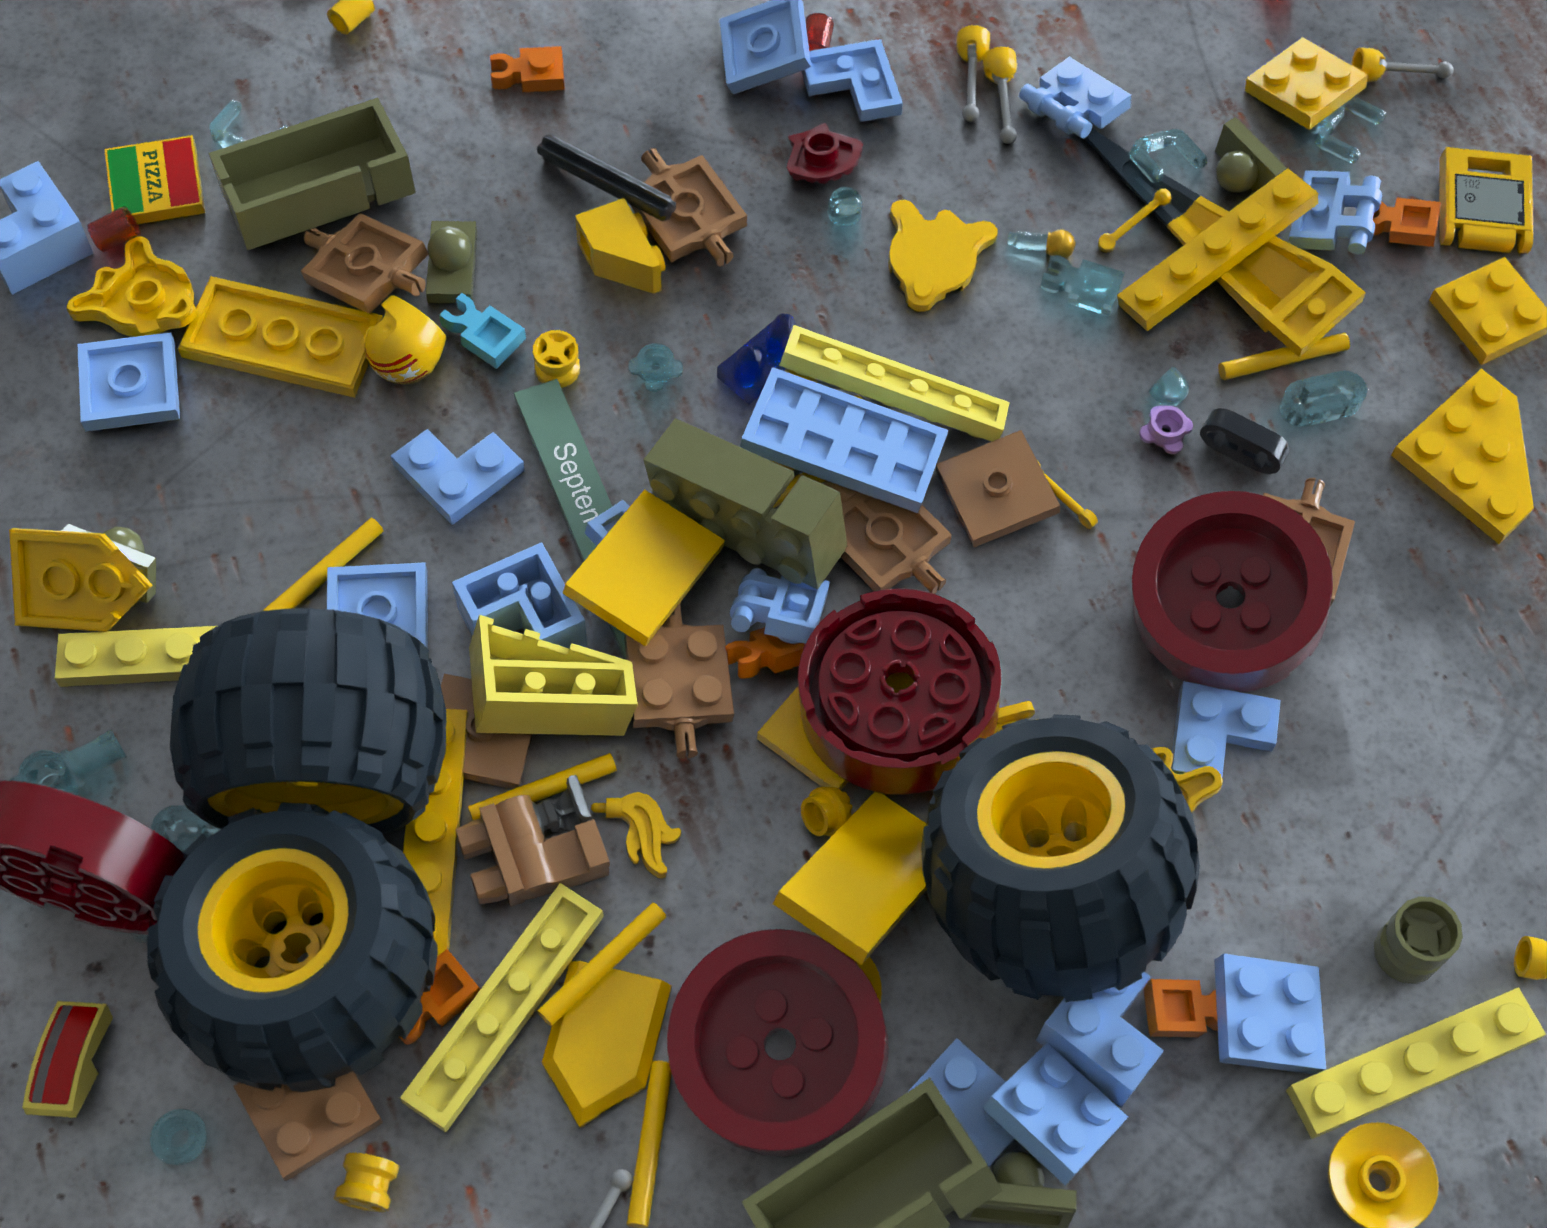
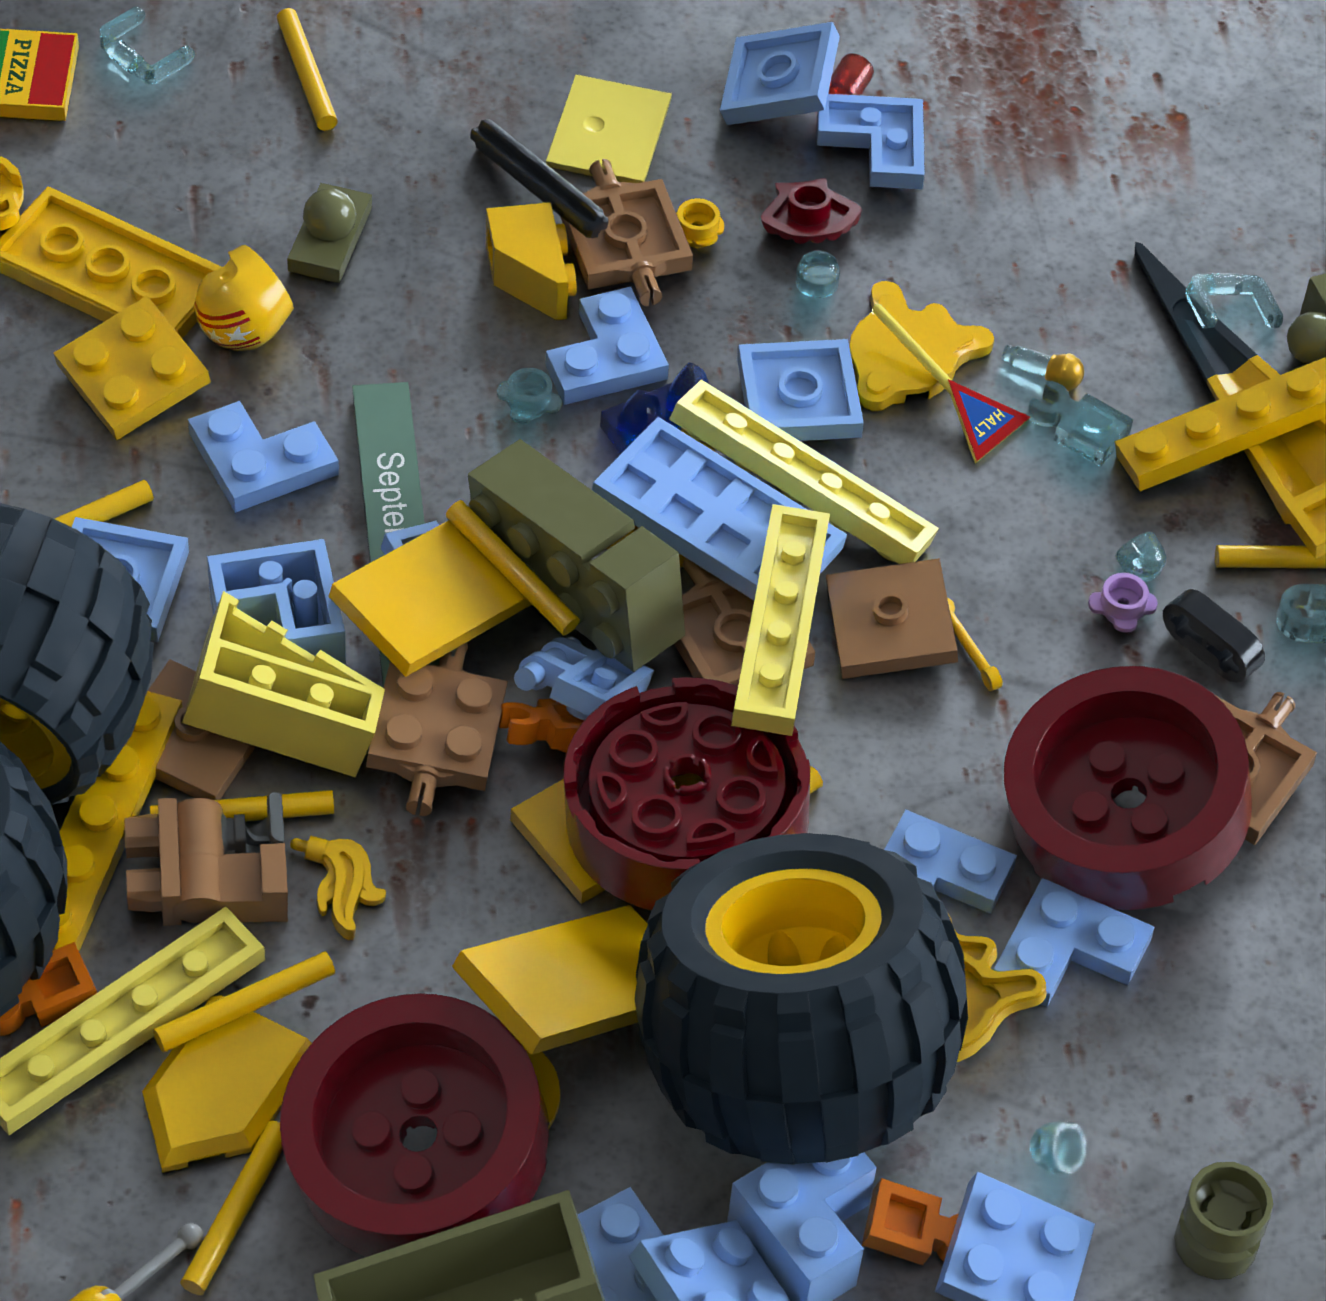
camera: 15 degrees right, 10 degrees down
olive piece [209,97,416,250] -> none
medium nougat plate [301,213,428,314] -> none
medium azure plate [439,293,526,369] -> none
orange plate [490,46,565,92] -> none
yellow wheel [533,330,580,388] -> none
yellow plate [801,786,853,836] -> none
hinge [956,25,990,122] -> none
hinge [982,47,1017,144] -> none
light blue plate [1019,57,1131,138] -> none
yellow hinge [1098,189,1171,253] -> none
none -> yellow plate [53,296,211,440]
none -> yellow bar [277,8,338,131]
none -> yellow bar [446,500,580,636]
none -> light blue plate [545,287,669,405]
none -> light yellow piece [546,75,672,183]
none -> yellow plate [676,198,724,248]
none -> light yellow plate [731,504,830,736]
none -> light blue plate [737,339,864,441]
none -> piece [872,304,1031,464]
none -> light blue plate [884,810,1017,914]
none -> clear light blue hinge [1030,1121,1087,1173]

